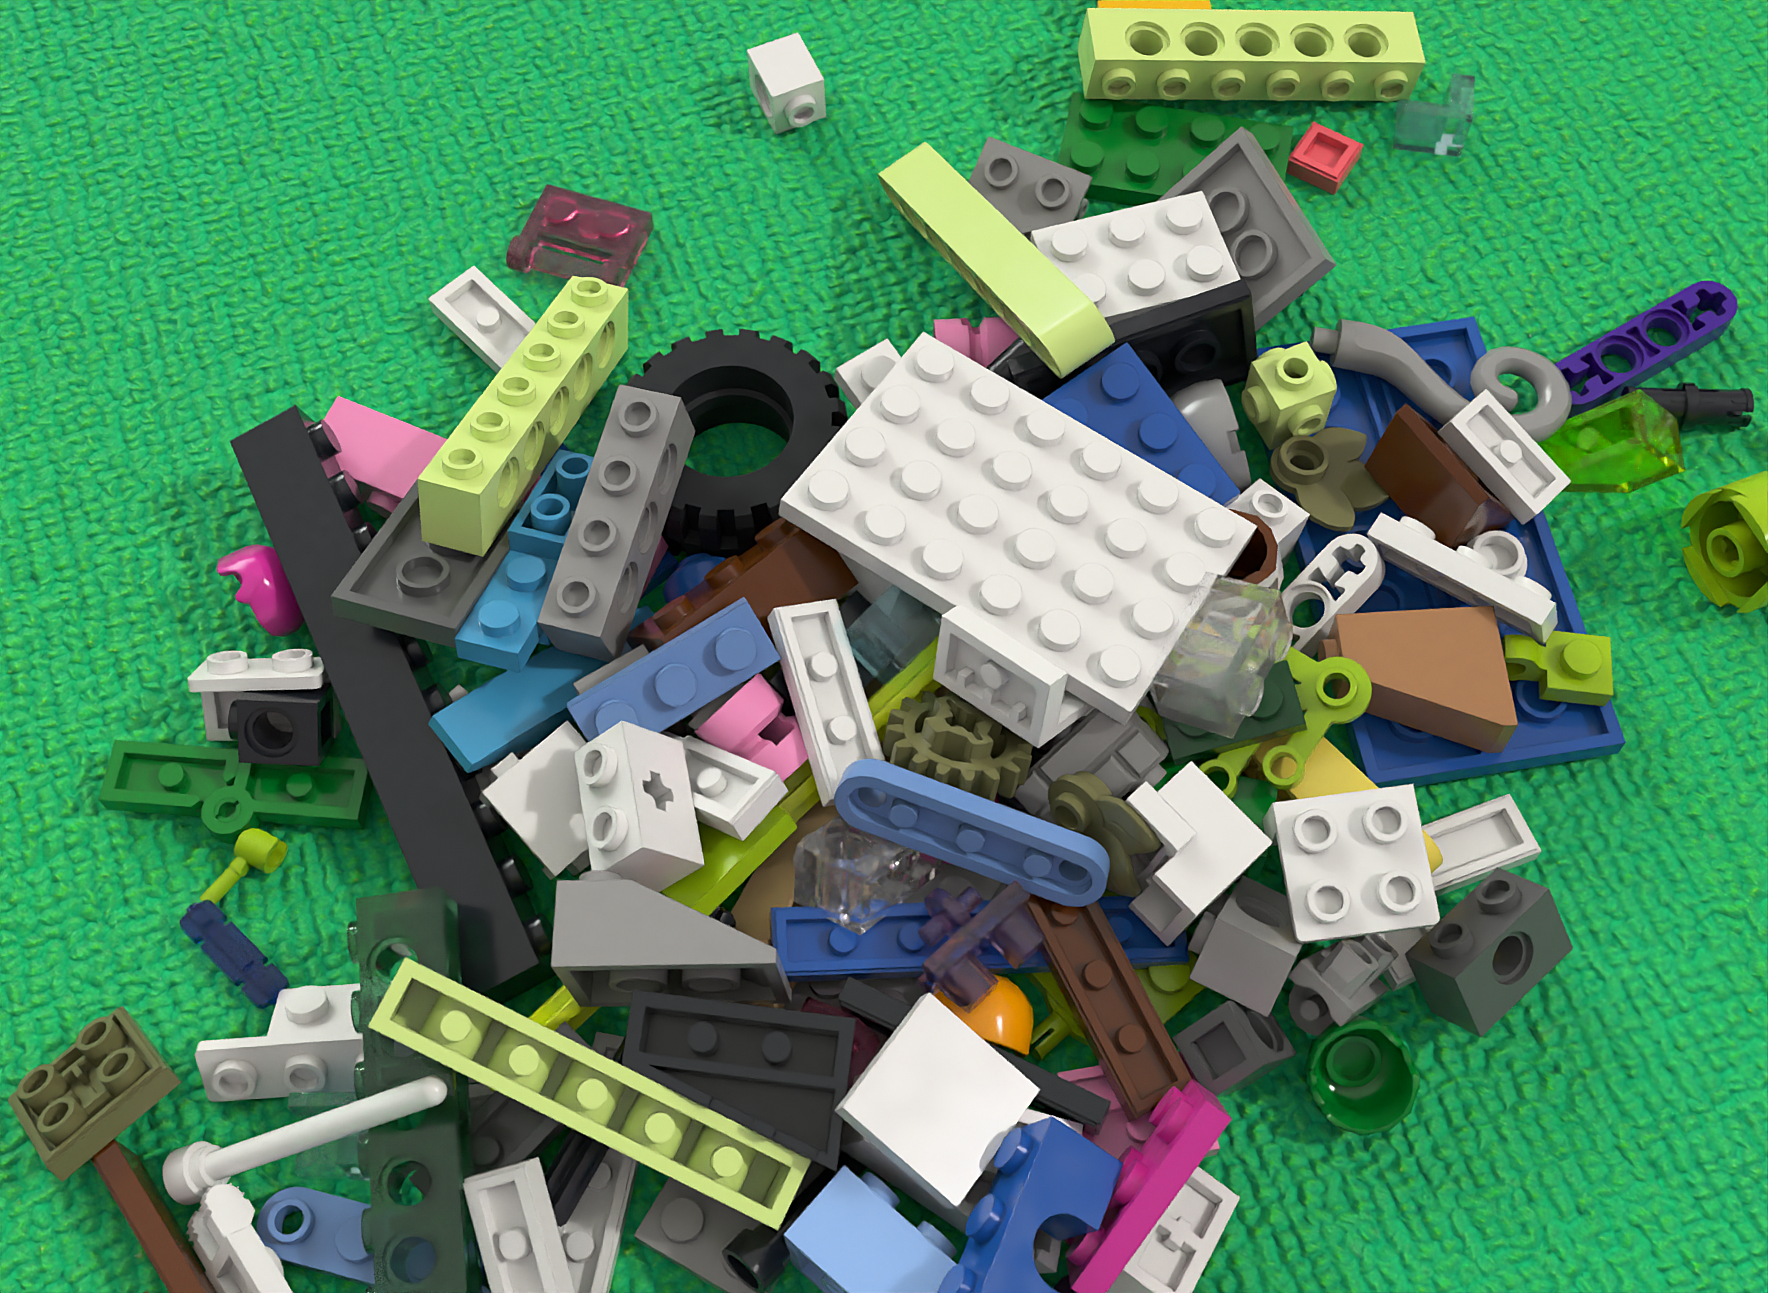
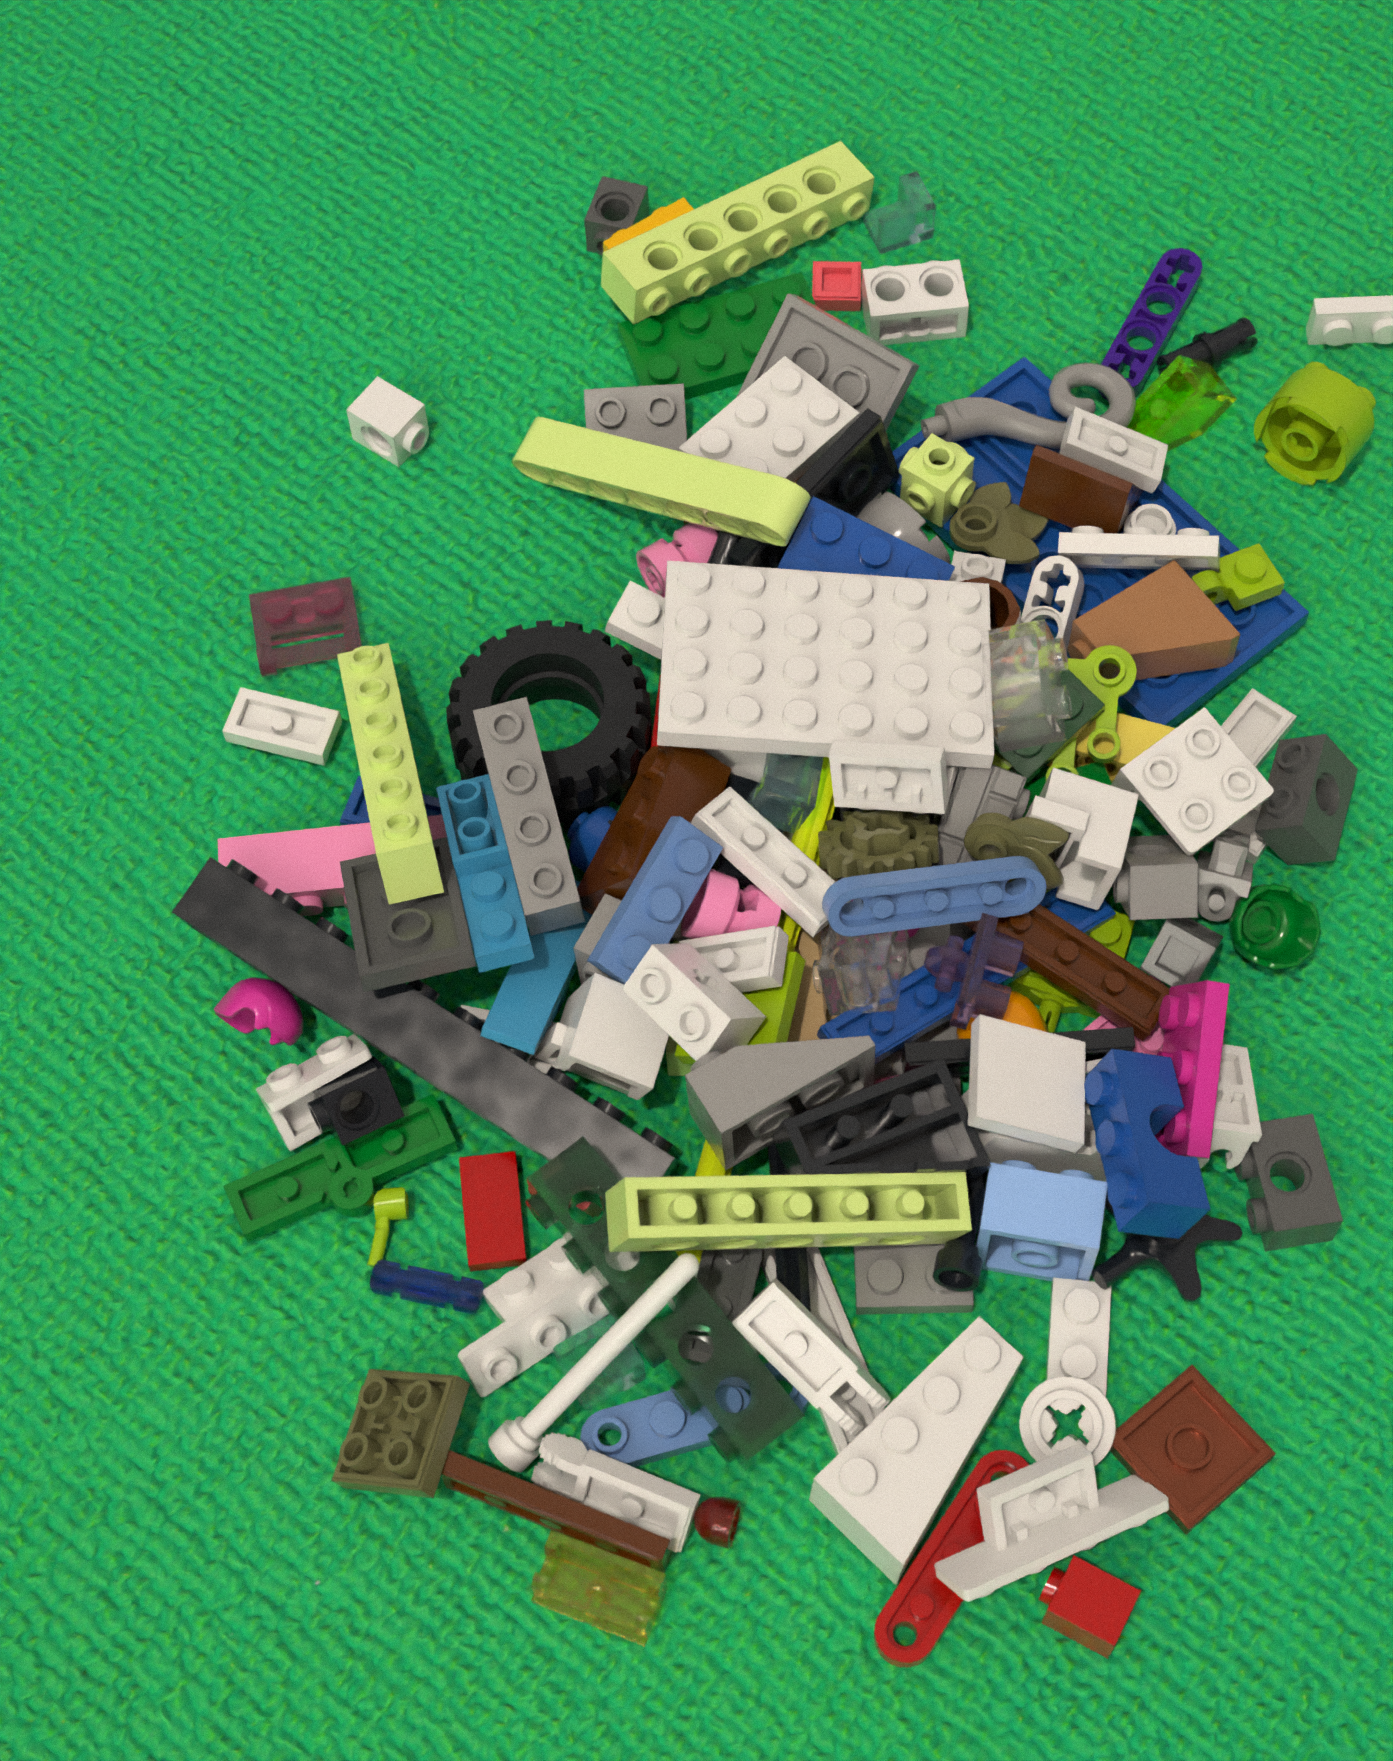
camera: 30 degrees left, 0 degrees up
none -> red tile [459,1151,527,1272]
none -> white brick [861,259,969,345]

